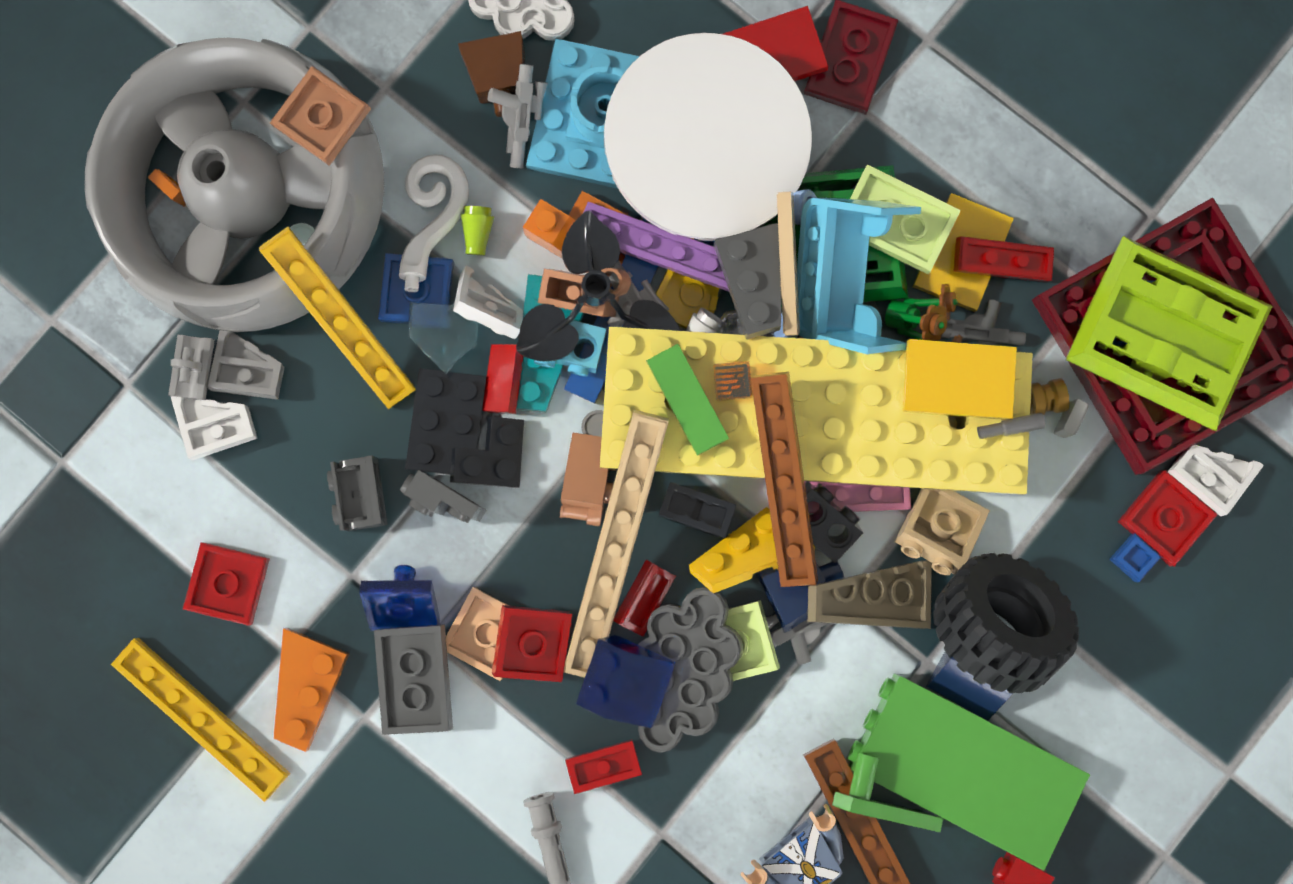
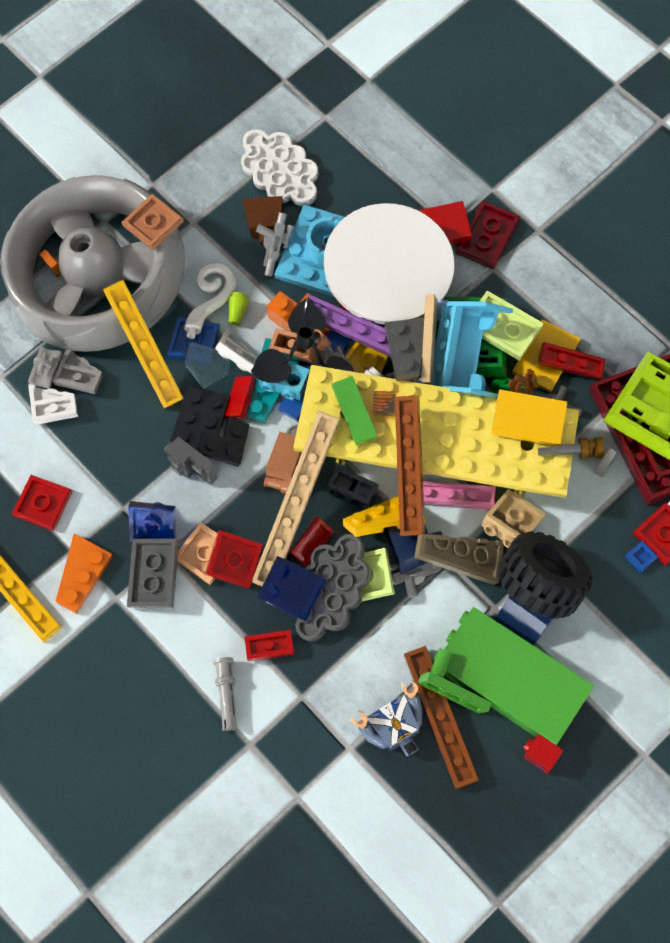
camera: 10 degrees right, 15 degrees down
dark grey hinge [327,455,388,531] -> none
black brick [805,481,863,563] -> none

